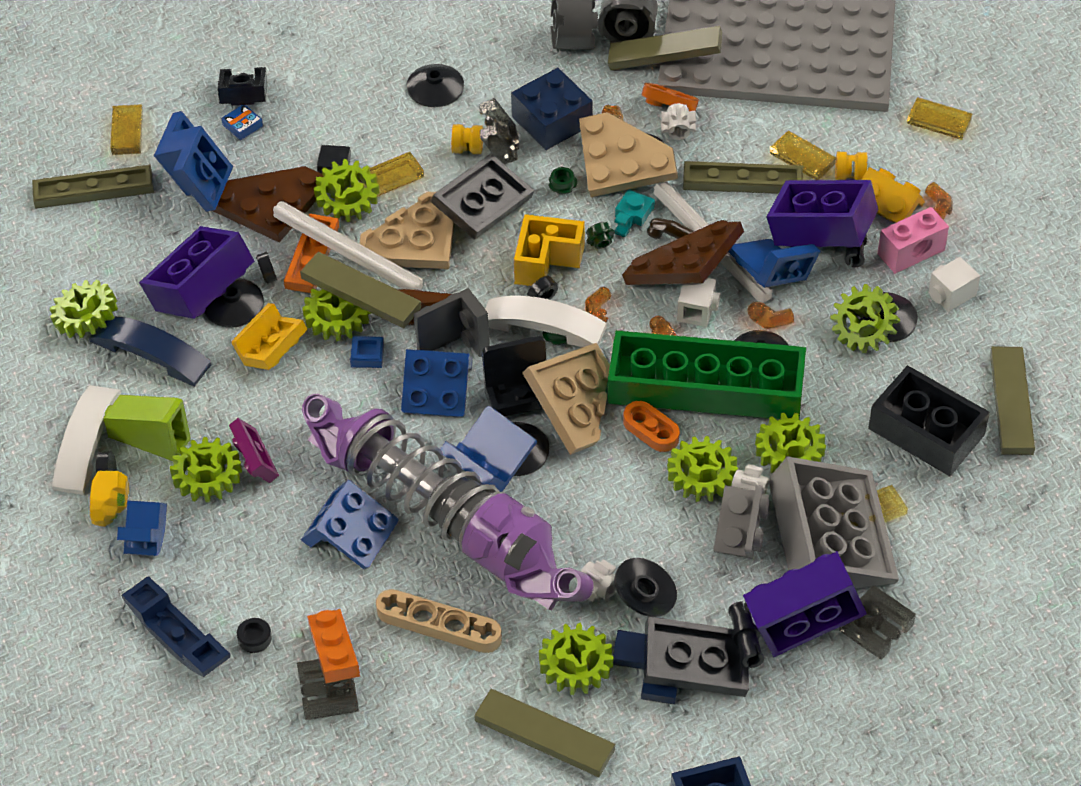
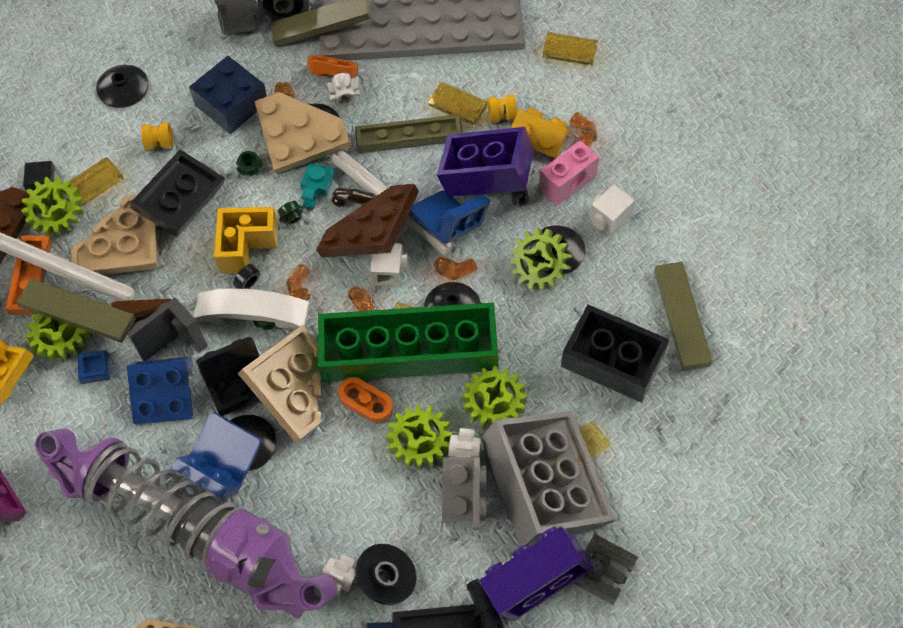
camera: 10 degrees left, 10 degrees up
blue bracket [300,479,399,569] -> none
clear smoke brick [479,98,519,165] -> none

